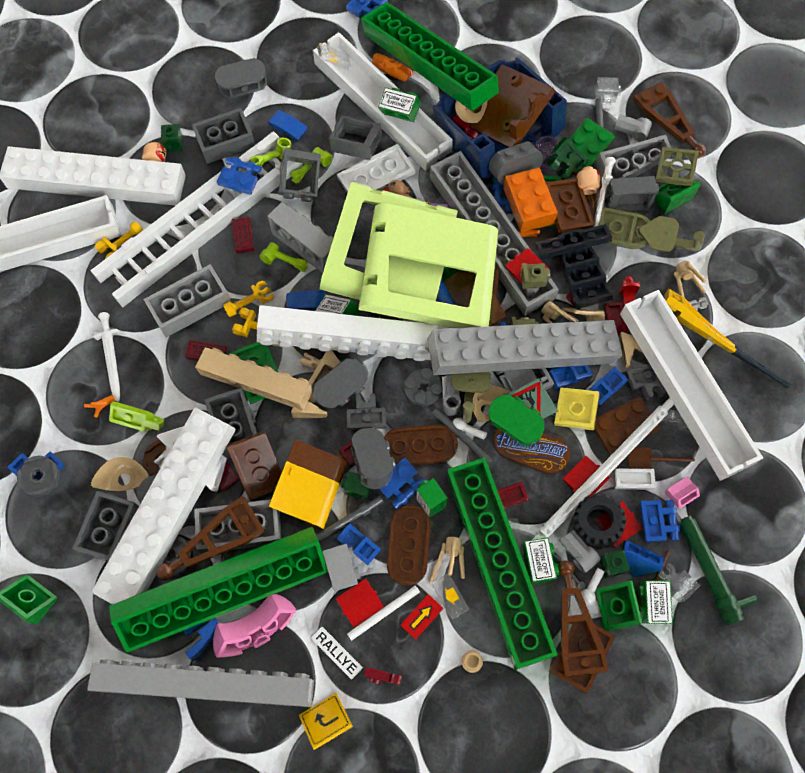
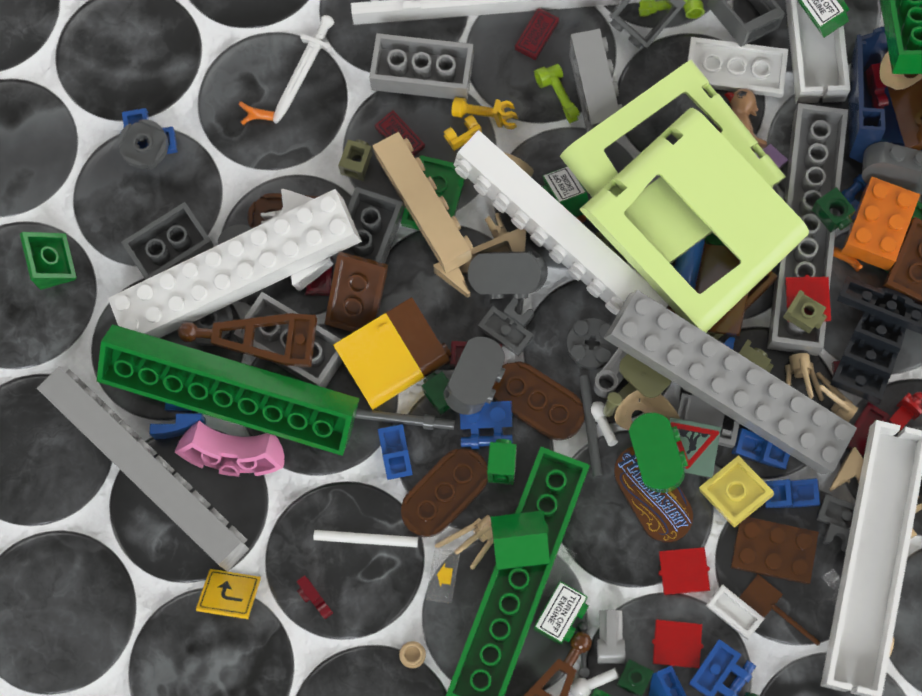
camera: 45 degrees right, 5 degrees up
tan piece [91,457,148,491] -> none
lime hinge [109,401,164,432] -> none
blue slope [286,290,326,310] -> none
white sticker [311,627,363,680] -> none
light grey brick [323,544,361,591] -> none
red piece [336,579,384,628] -> none
red tile [400,594,443,640] -> none
dark red tile [497,481,529,509] -> none
white axle [532,398,674,540] -> none
black tyre [573,493,627,549] -> none
bright pink piece [665,476,700,508] -> none
none -> olive brick [338,139,373,181]
none -> green slope [490,510,550,570]
none -> dark green brick [812,187,856,233]

